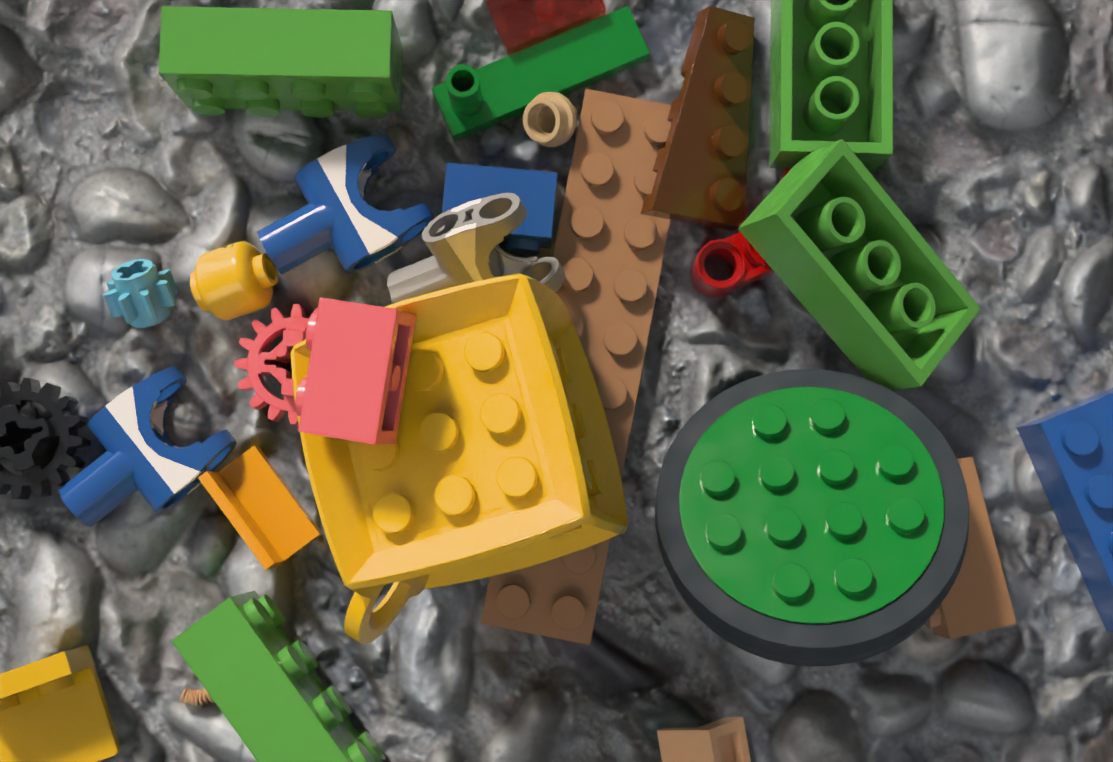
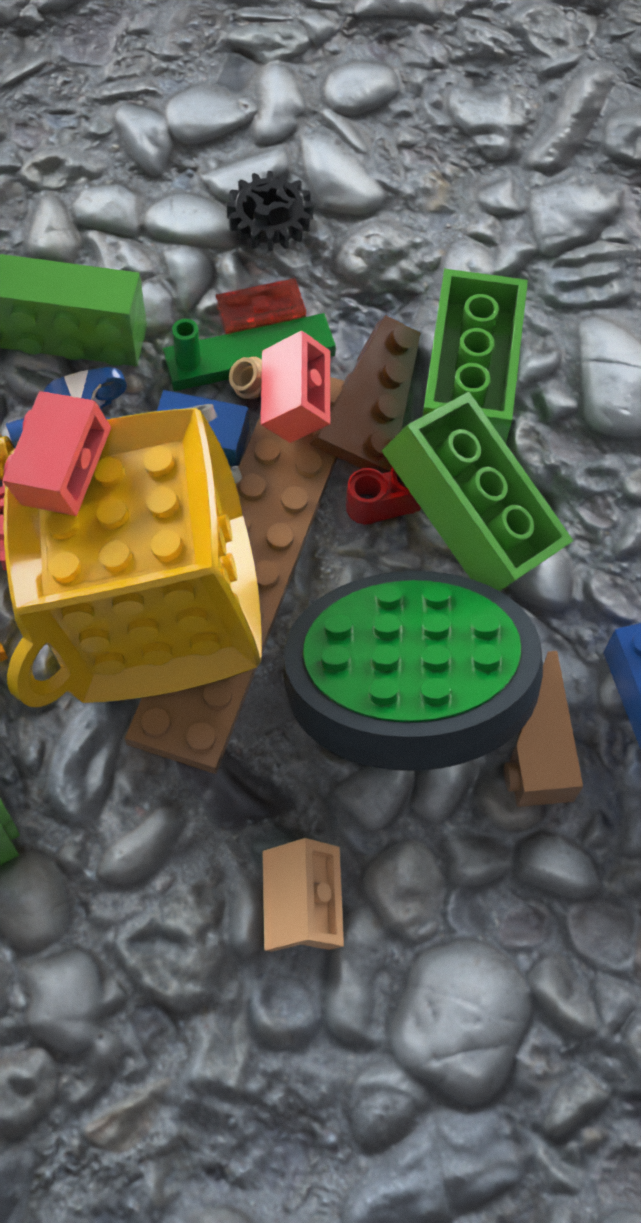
camera: 10 degrees right, 20 degrees down
none -> coral brick [260,331,330,443]

